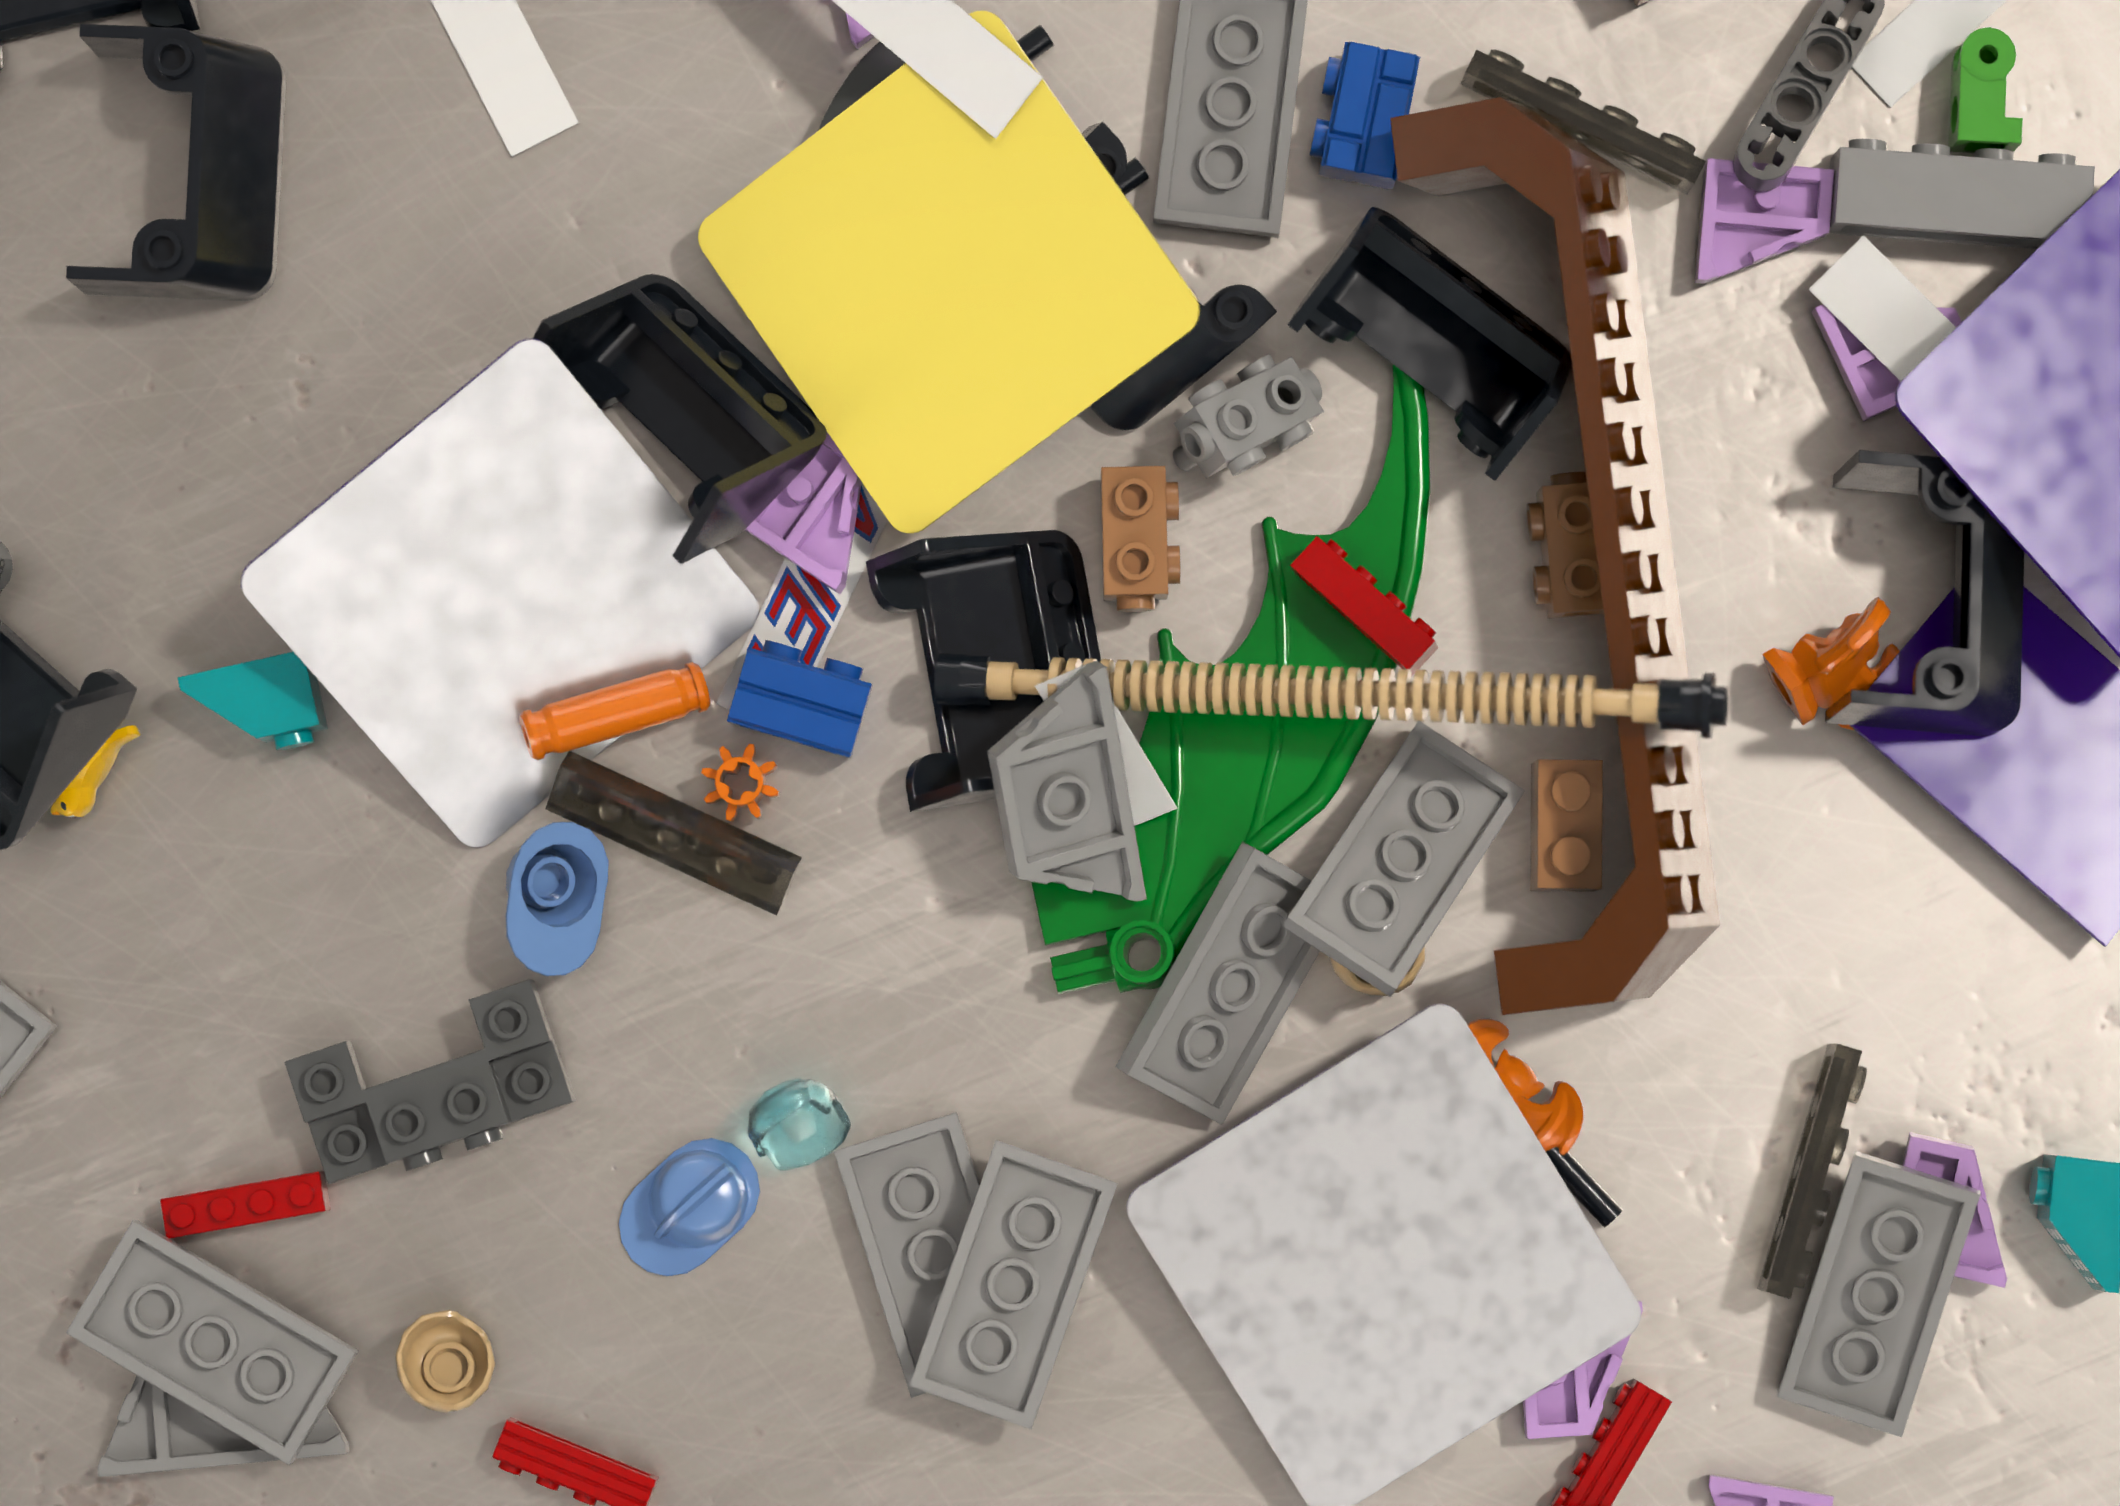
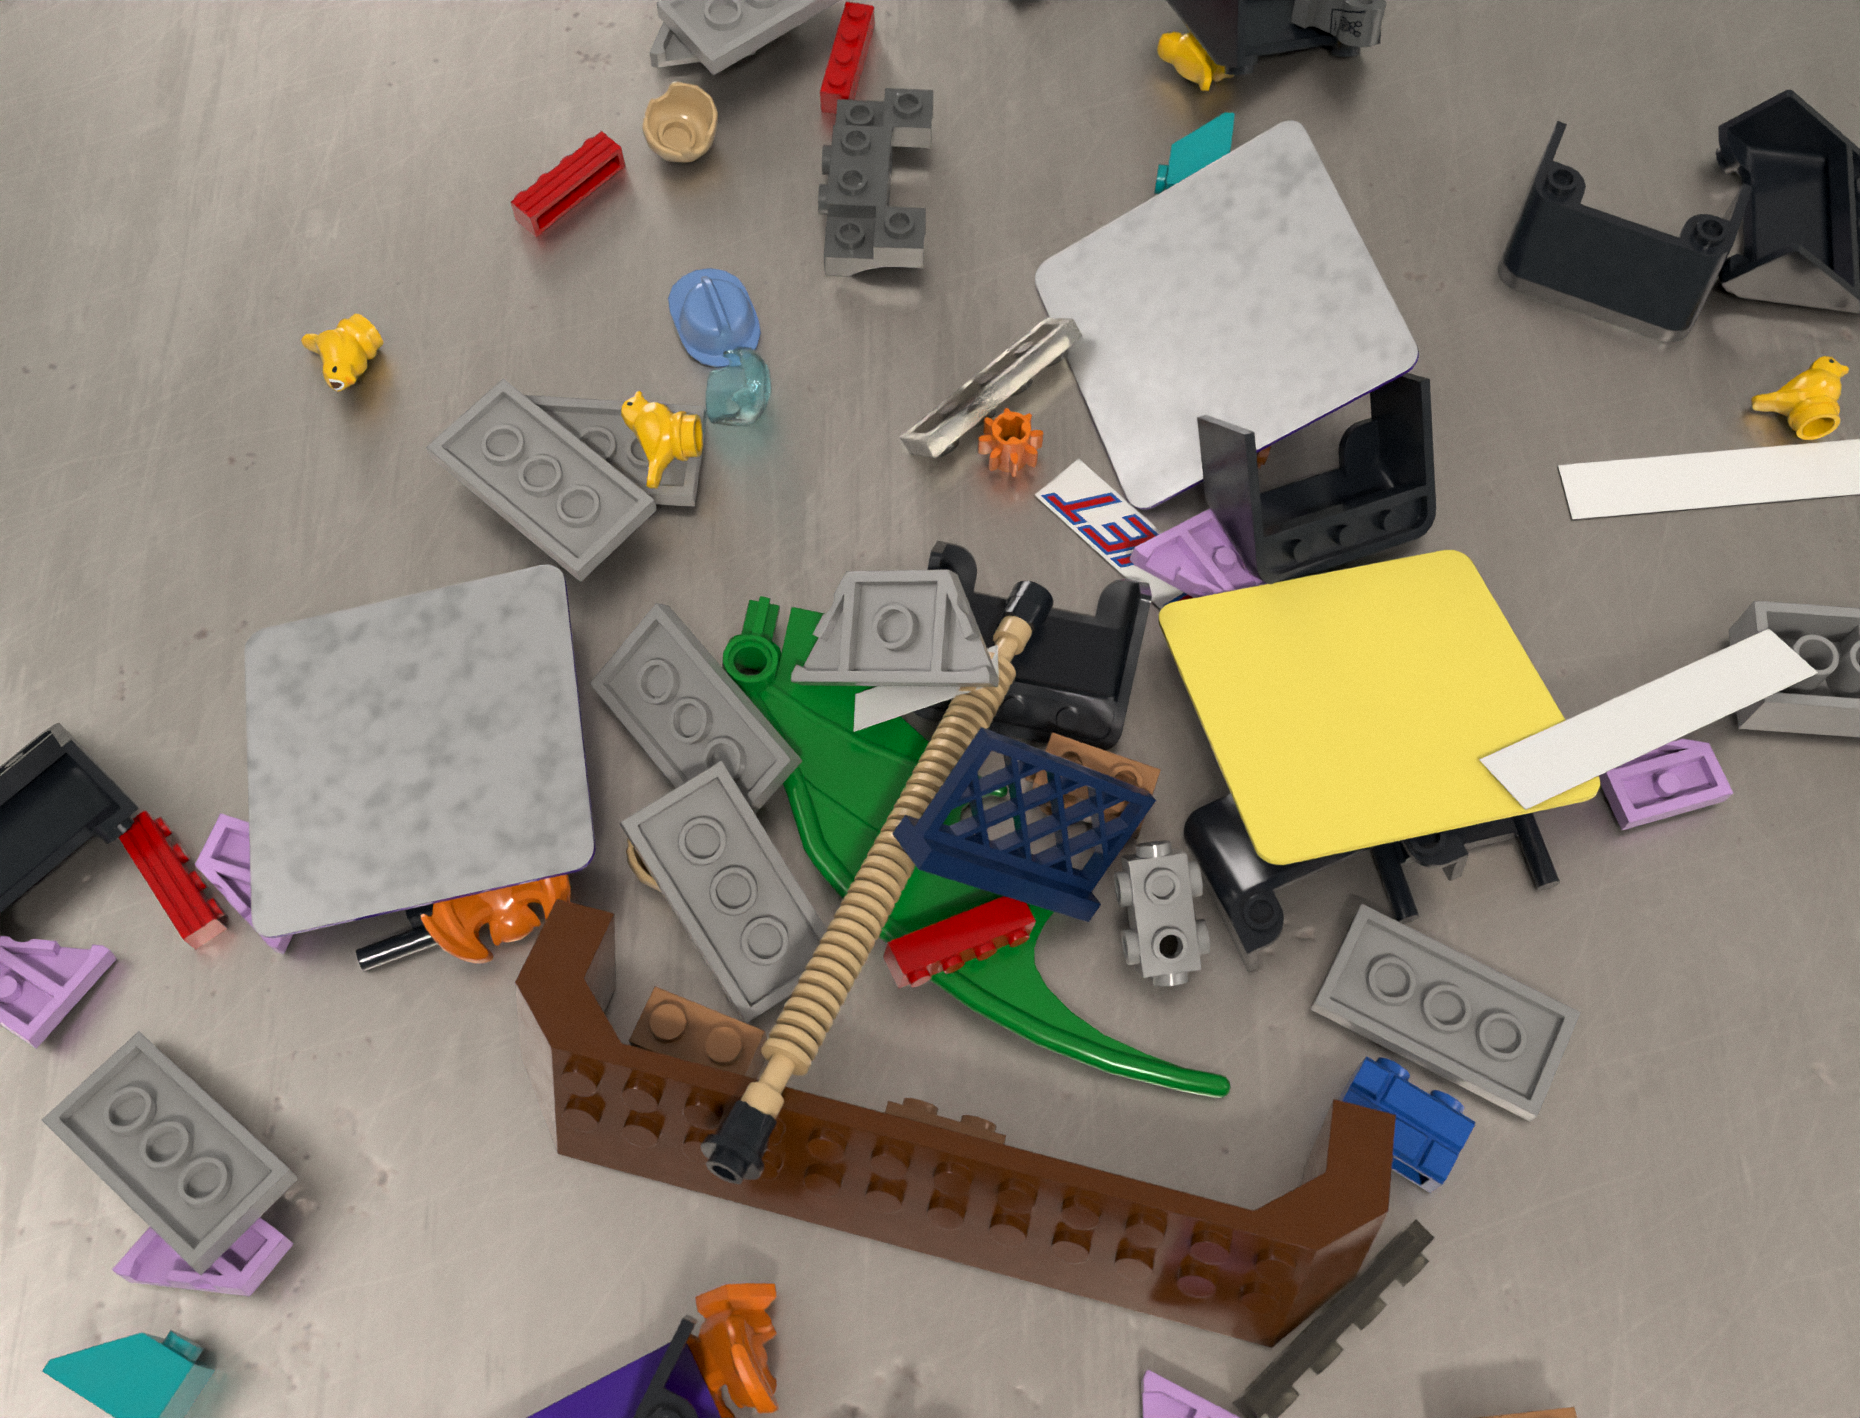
camera: 115 degrees right, 20 degrees down
medium blue piece [506,822,609,976] -> none
orange axle [519,662,710,760] -> none
blue brick [727,640,873,759] -> none
black windscreen [1288,207,1572,481] -> none
clear smoke plate [1757,1043,1867,1299] -> none
none -> yellow animal [621,391,703,489]
none -> dark blue fence [893,727,1156,922]

